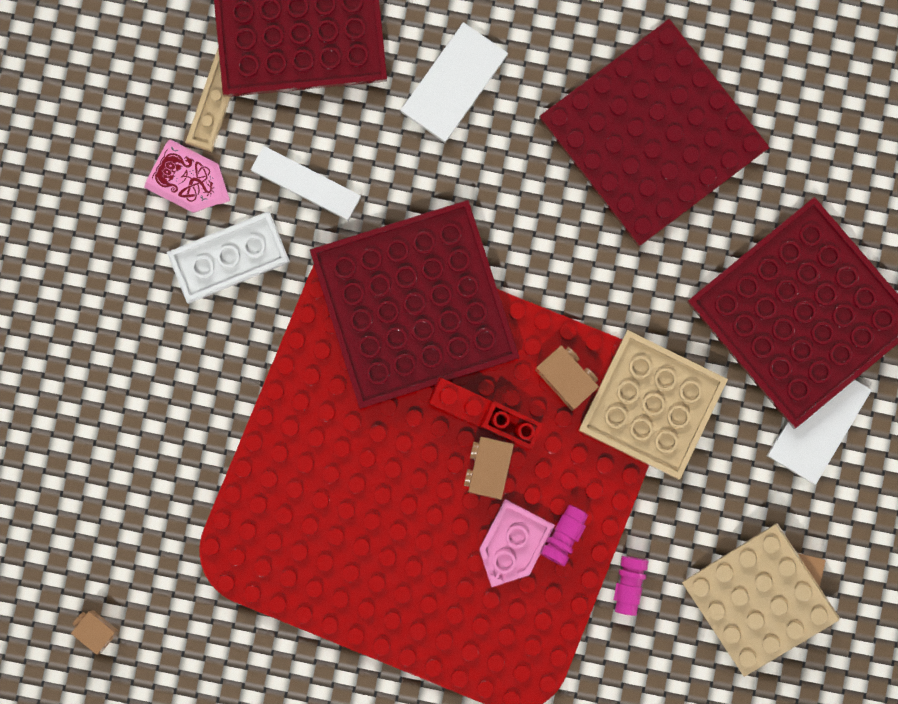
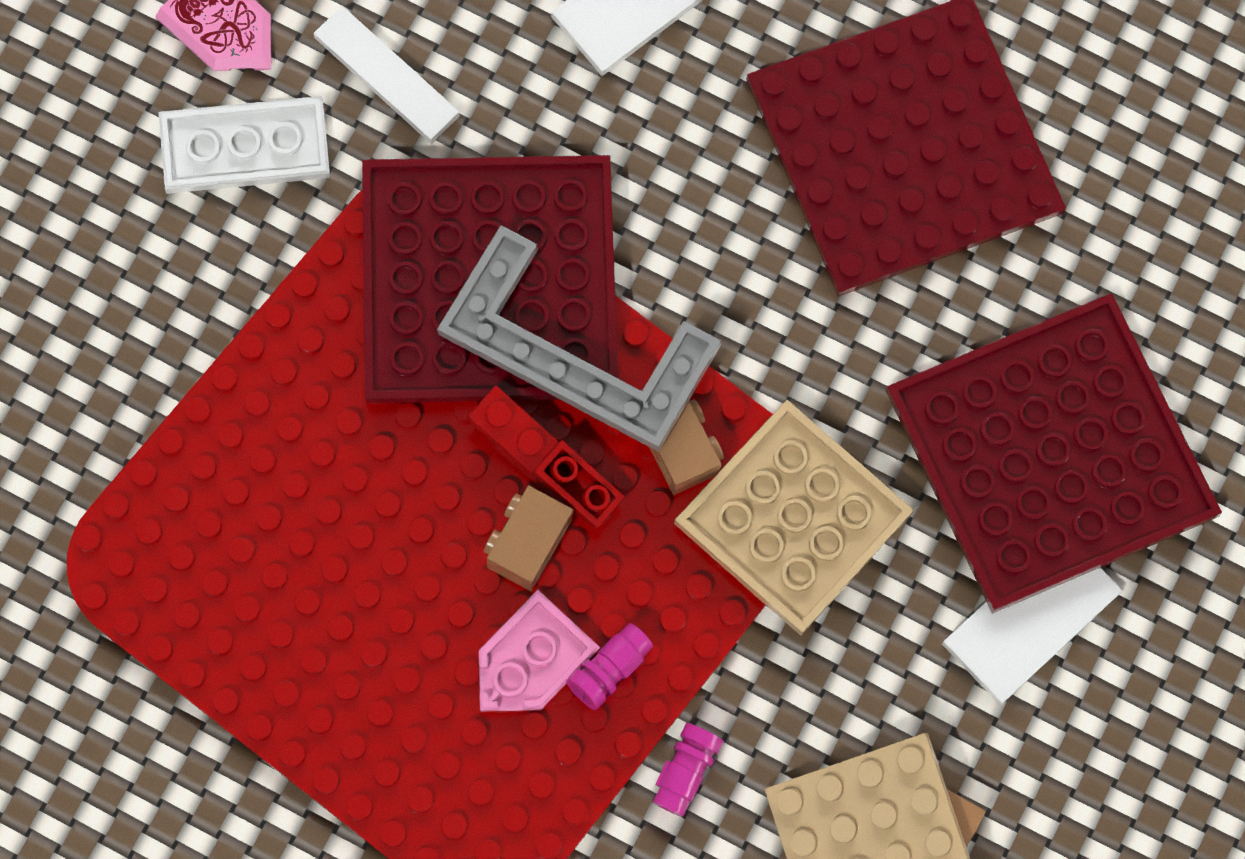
camera: 15 degrees right, 10 degrees down
none -> light grey plate [437,225,721,452]

